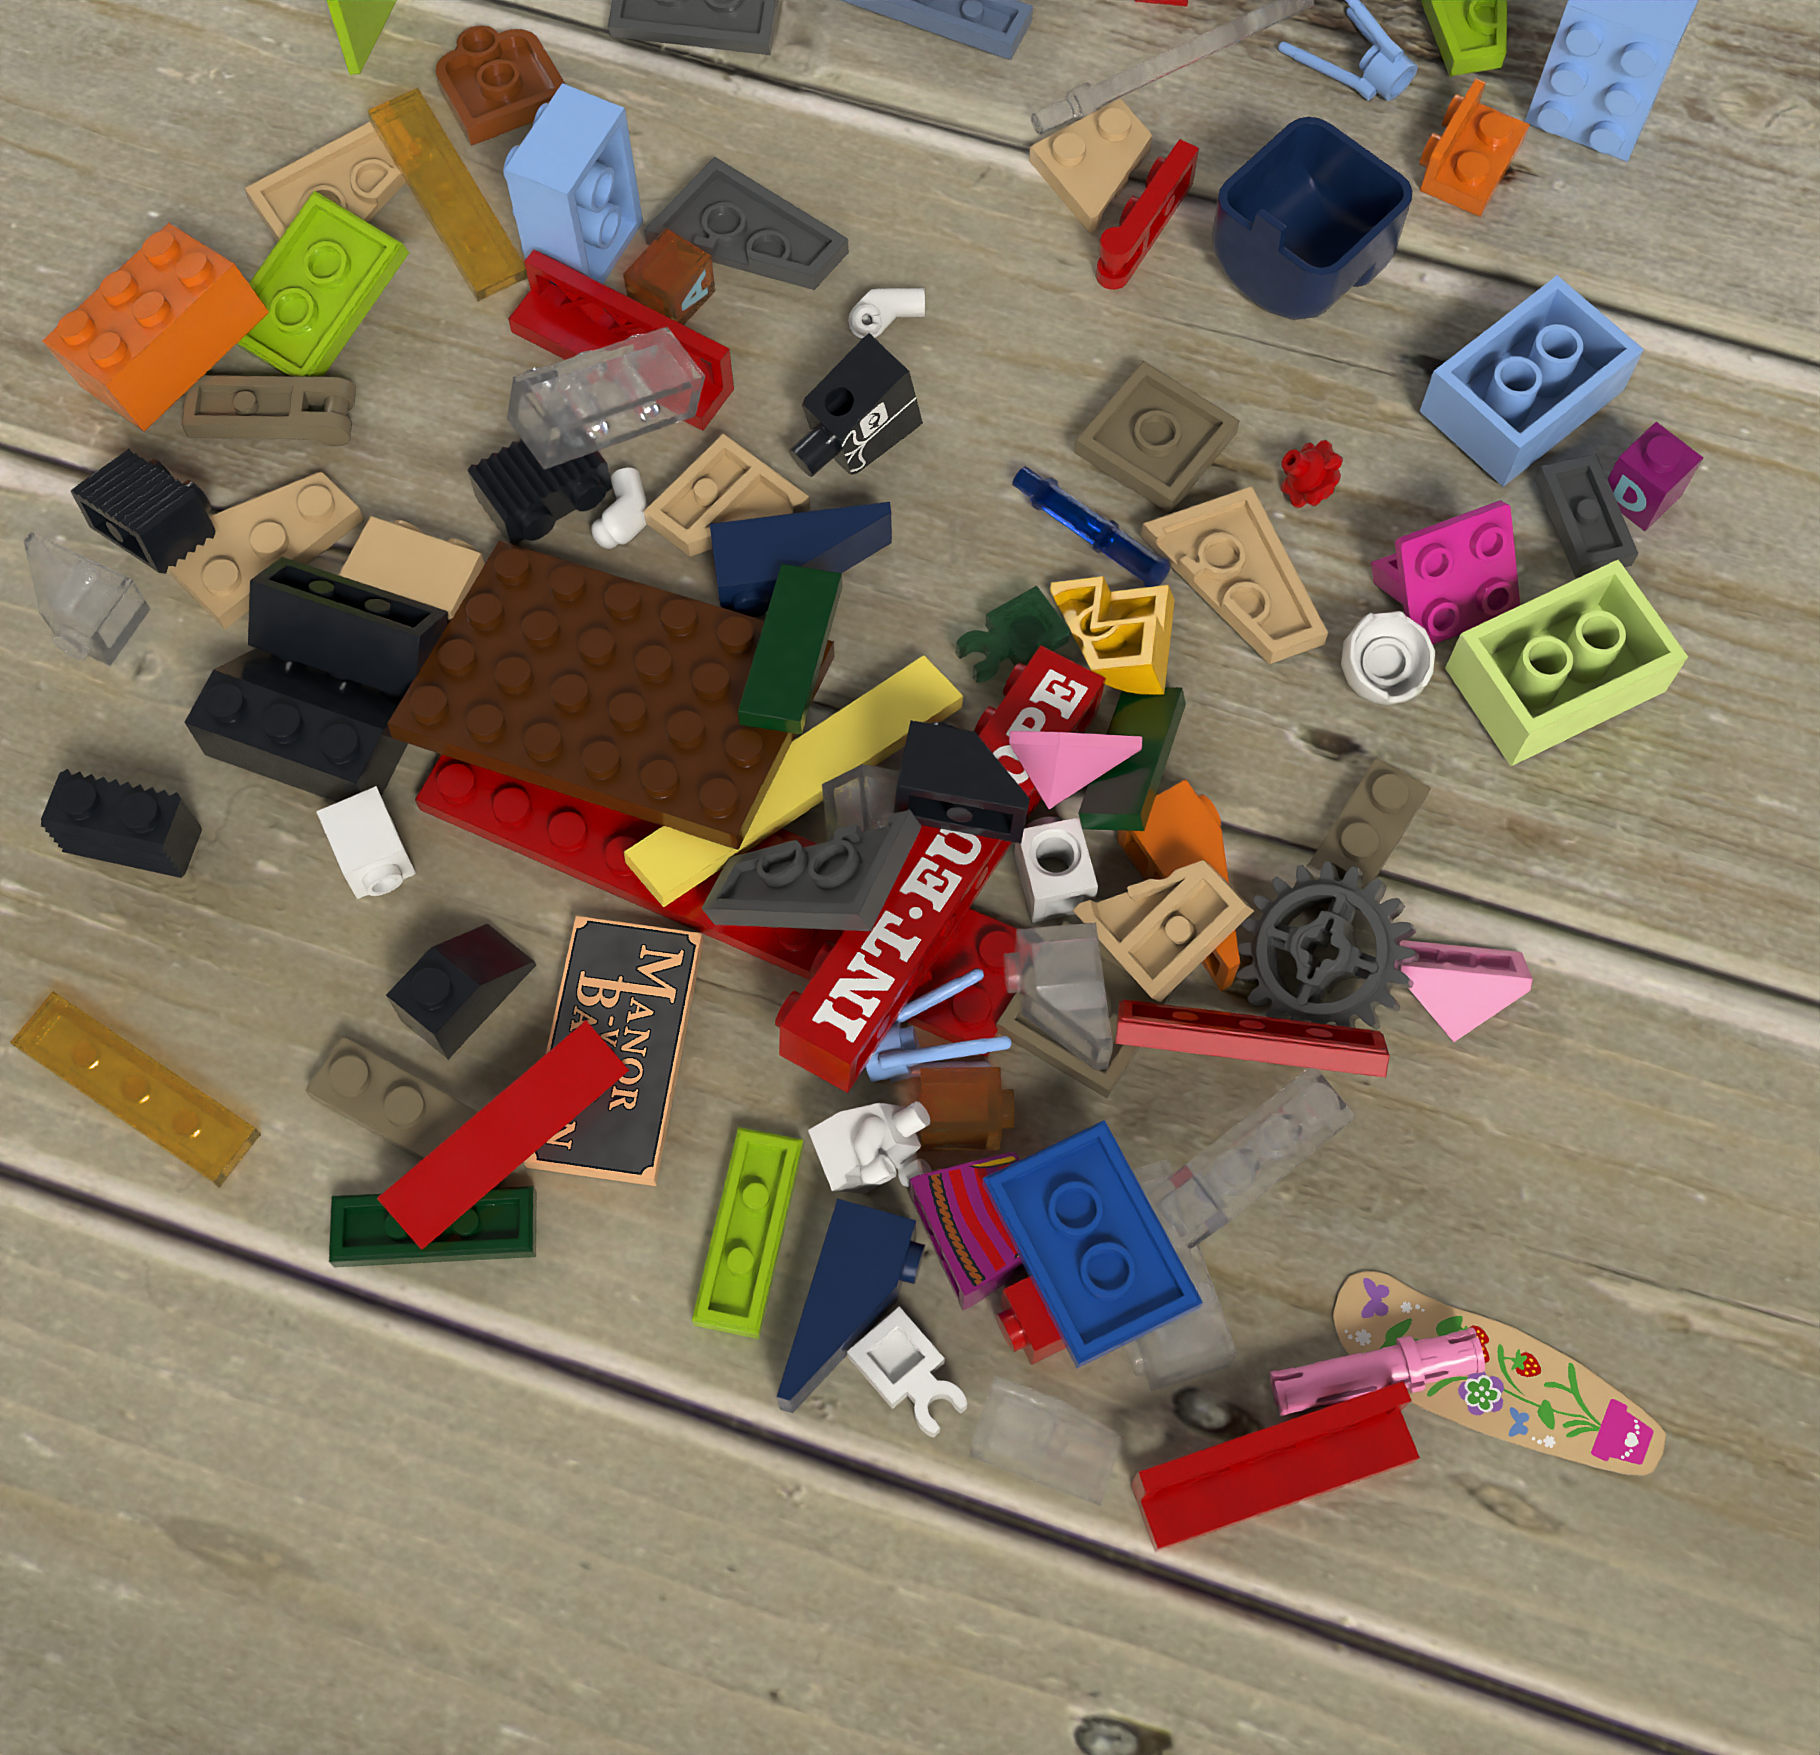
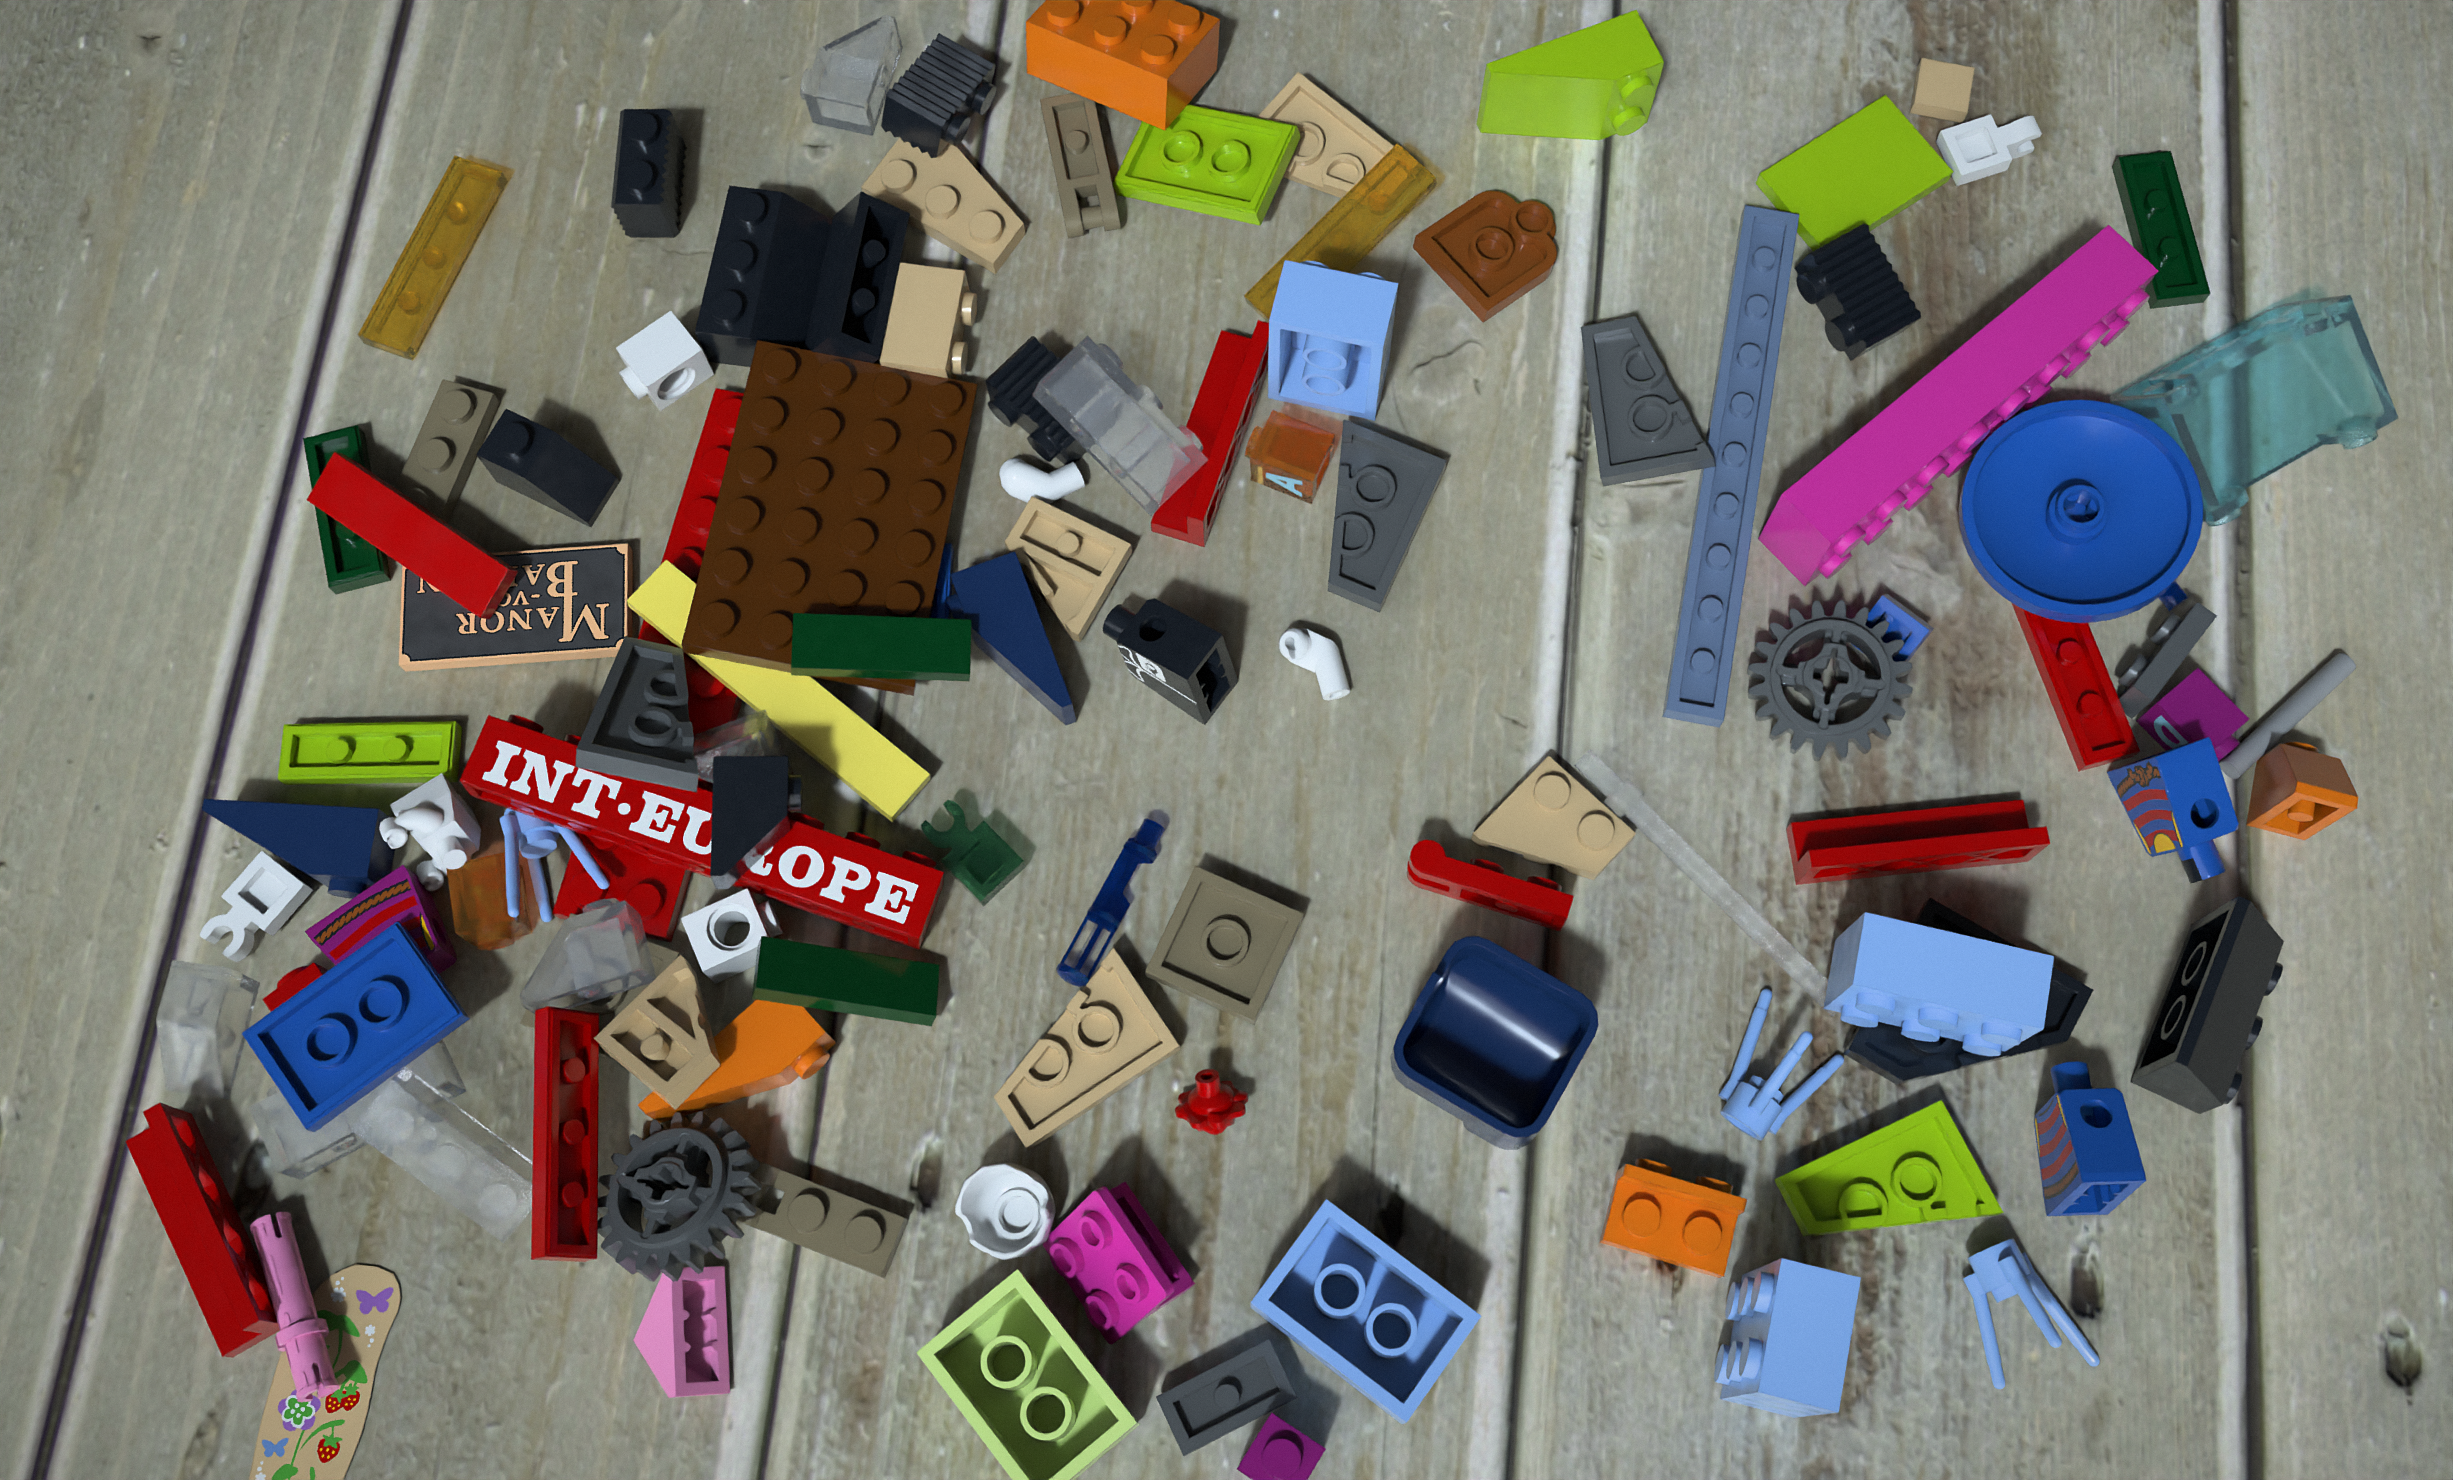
camera: 80 degrees right, 5 degrees up
bright pink slope [1009,731,1142,809] -> none
yellow slope [1050,576,1175,695] -> none

